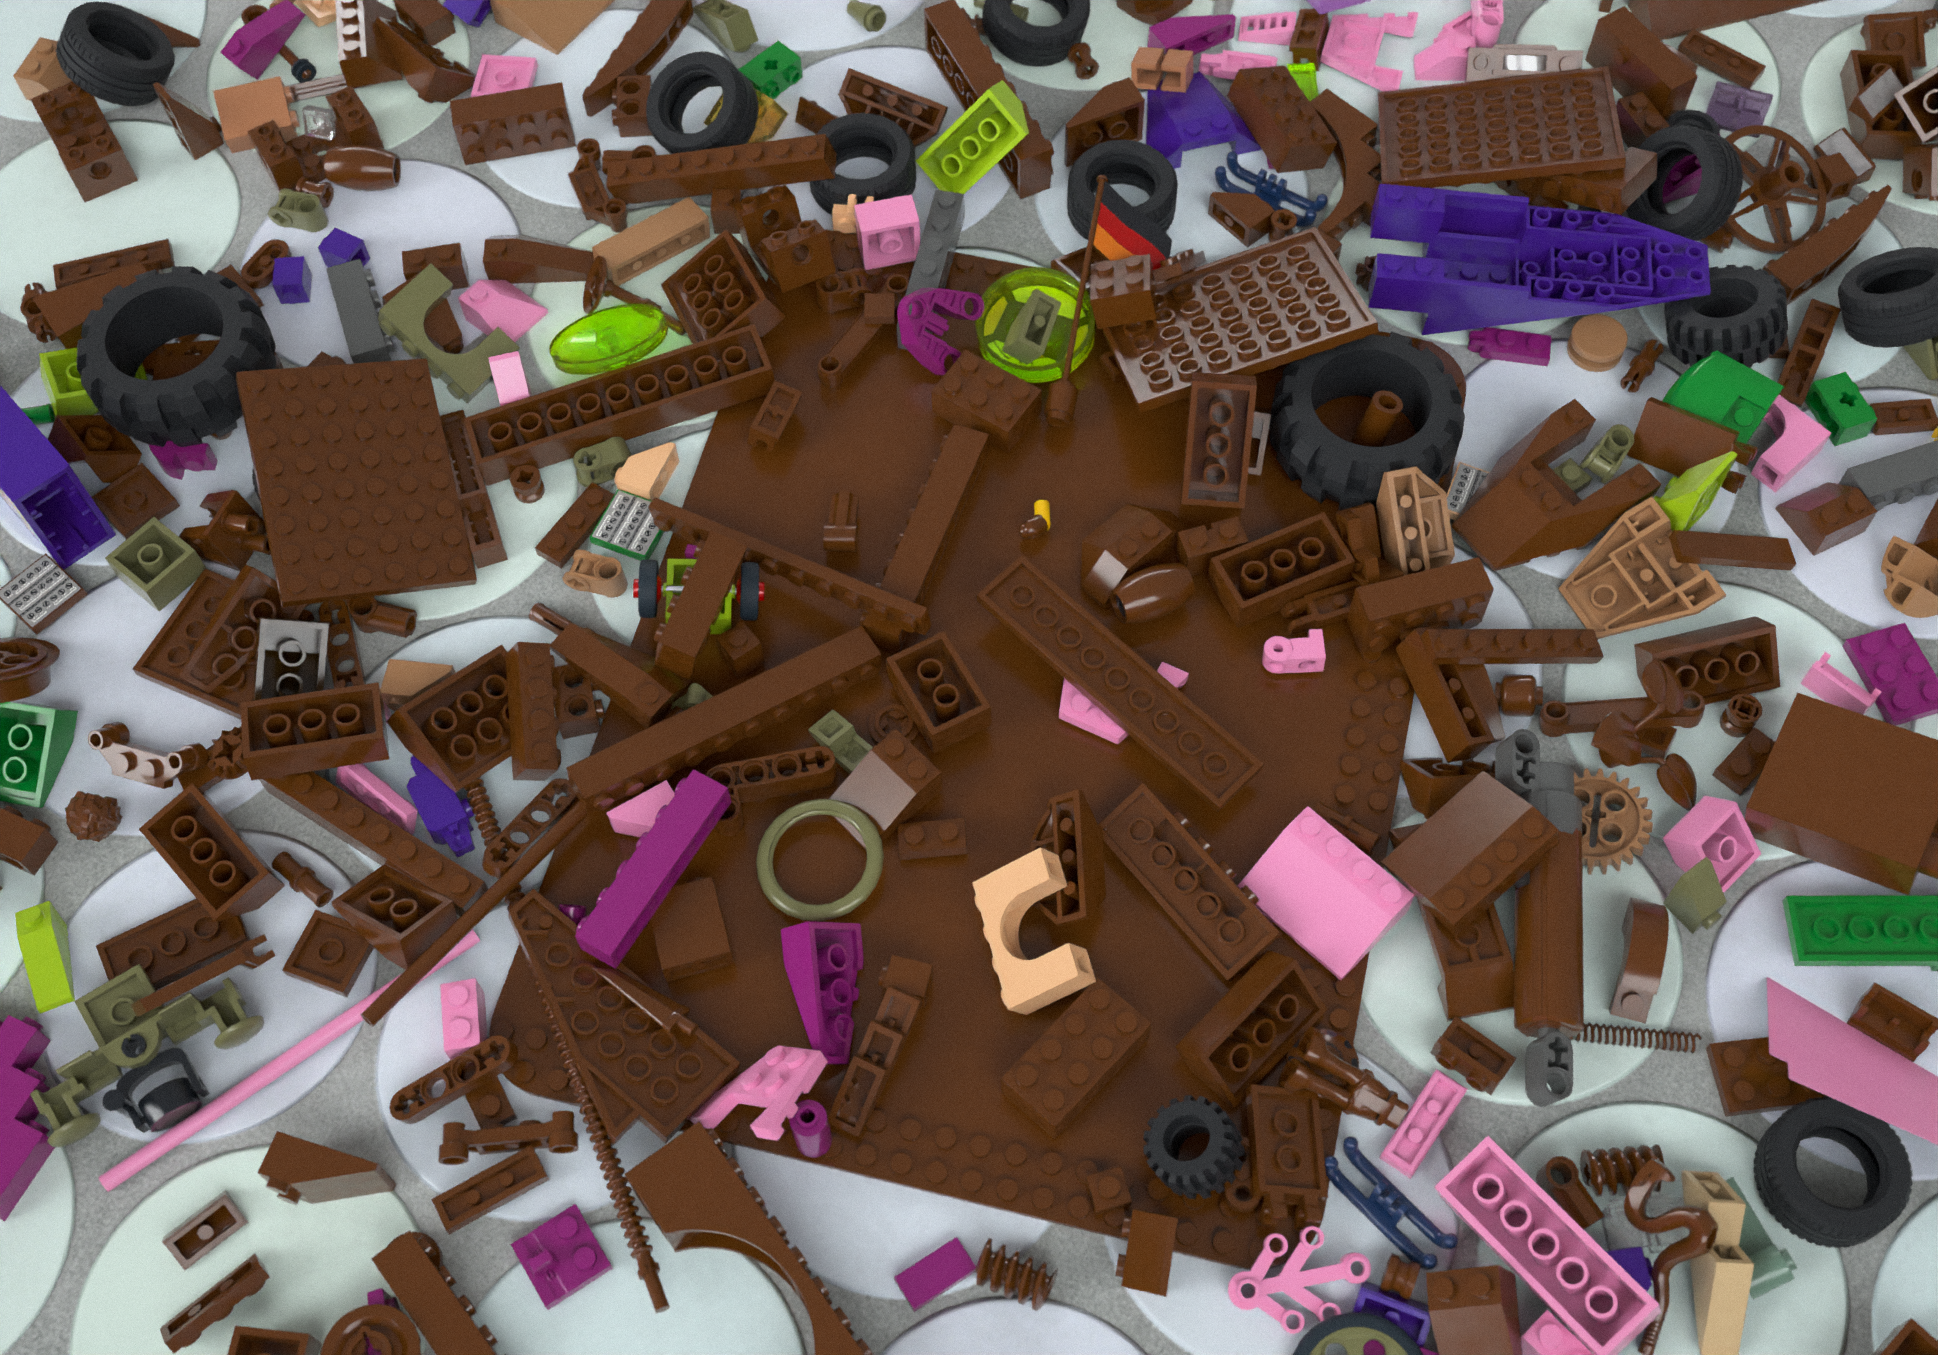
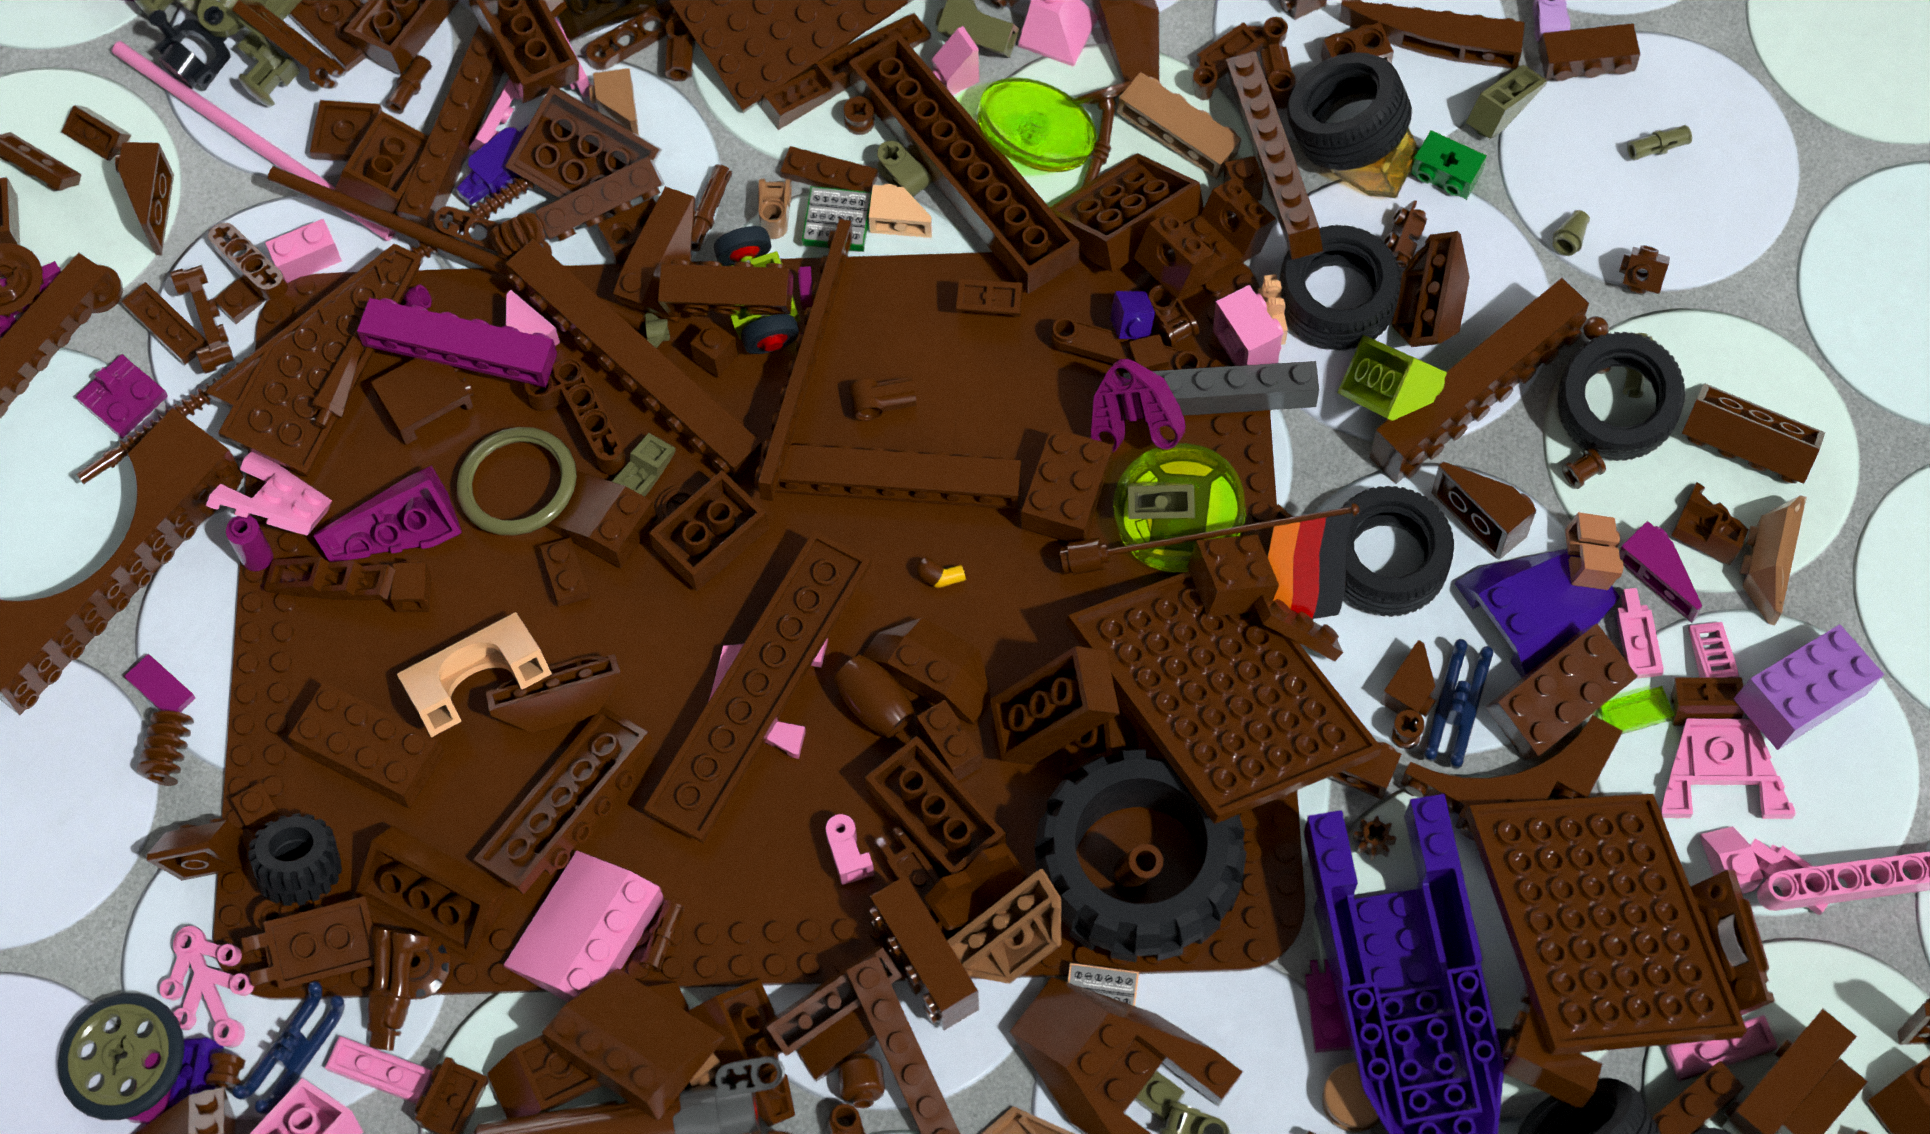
camera: 75 degrees right, 5 degrees up
none -> reddish brown gear [489,212,546,258]
none -> dark purple brick [1110,291,1155,339]

